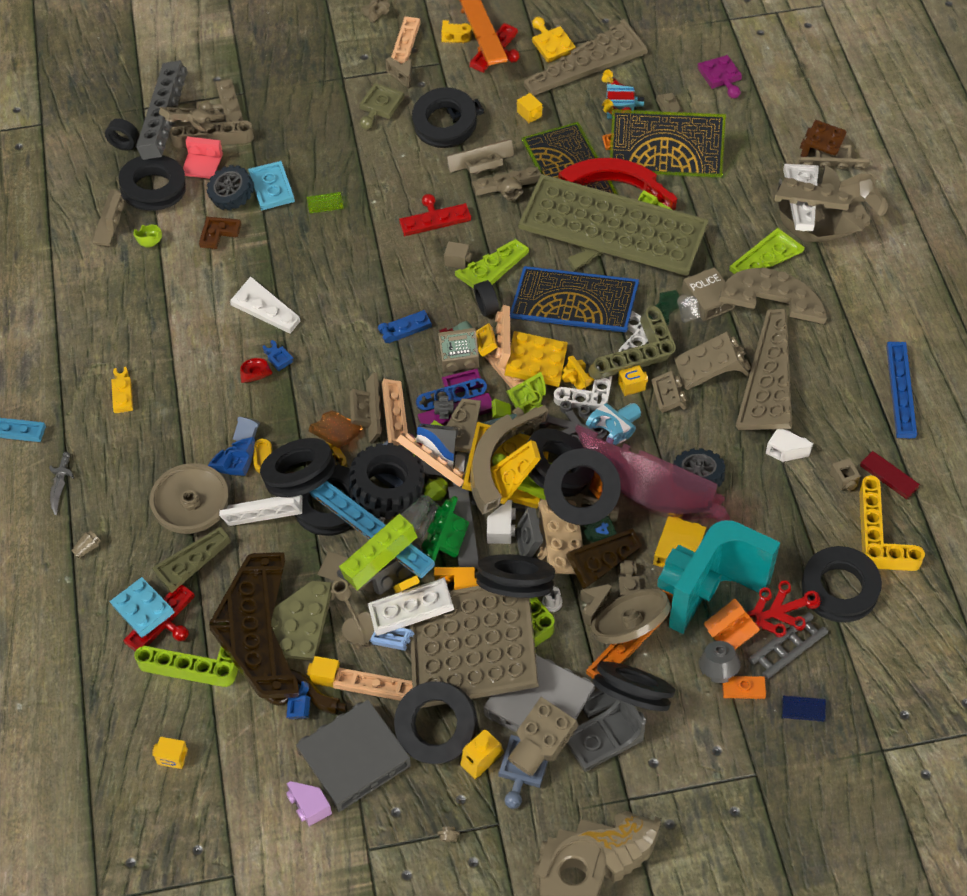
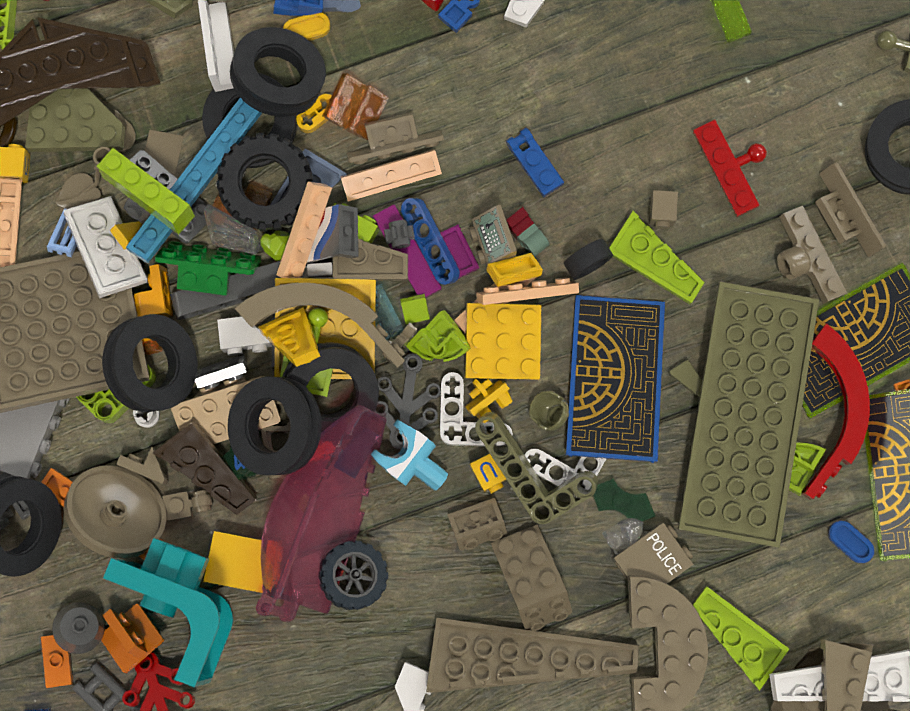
camera: 80 degrees right, 25 degrees up
none -> olive hair [529,391,569,431]
none -> blue tile [828,521,874,563]

